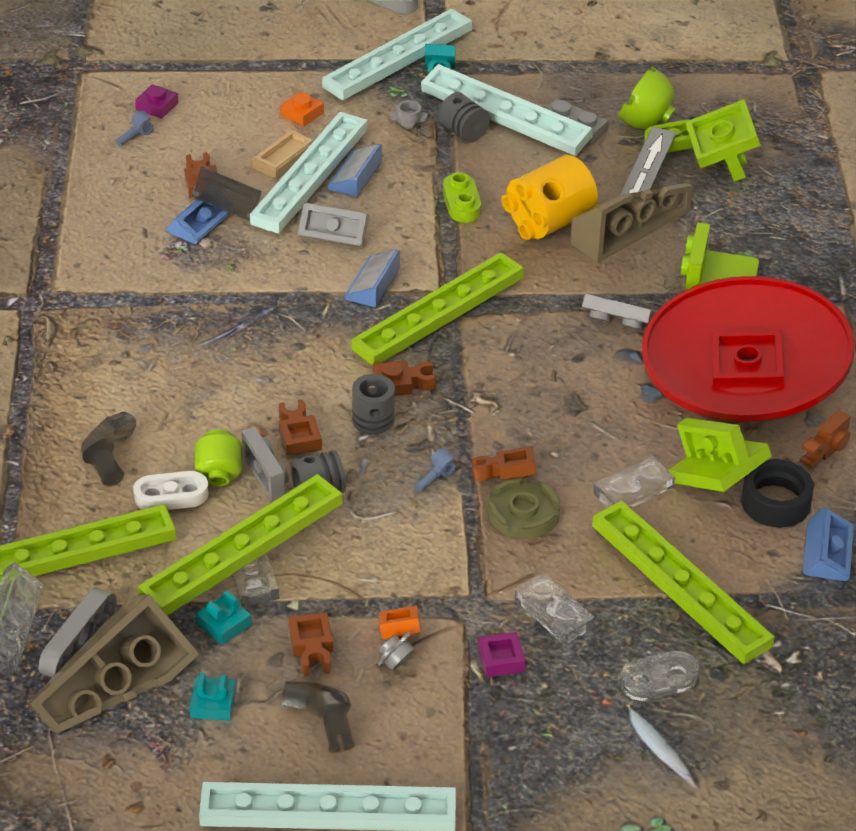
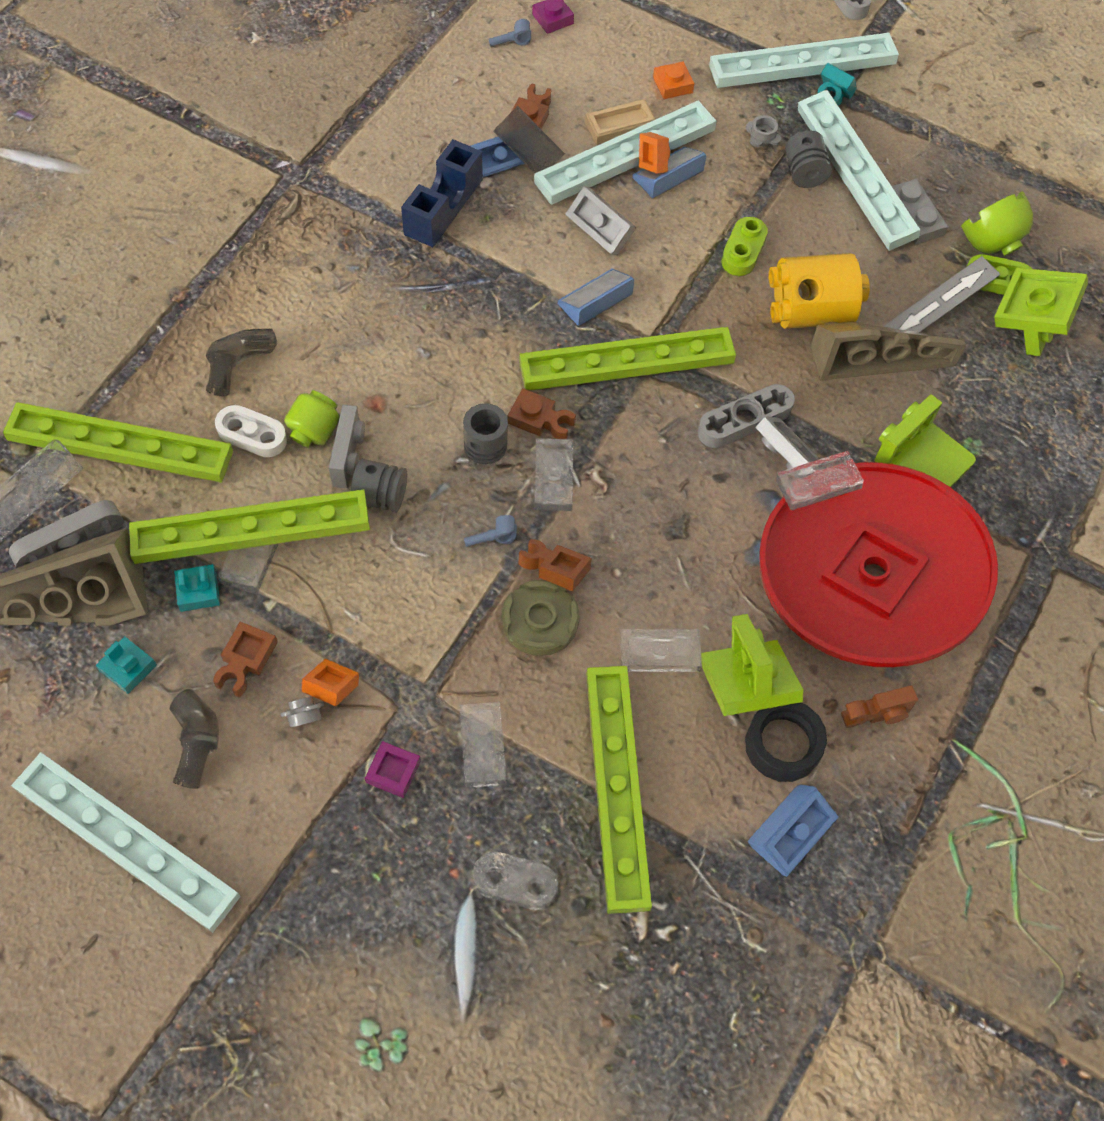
camera: 30 degrees right, 20 degrees up
dark orange plate [279,399,322,455] -> none
none -> dark blue arch [401,139,483,248]
none -> clear plate [535,438,573,511]
none -> orange plate [639,132,670,174]
none -> light grey beam [698,384,795,448]
none -> clear plate [776,451,864,510]

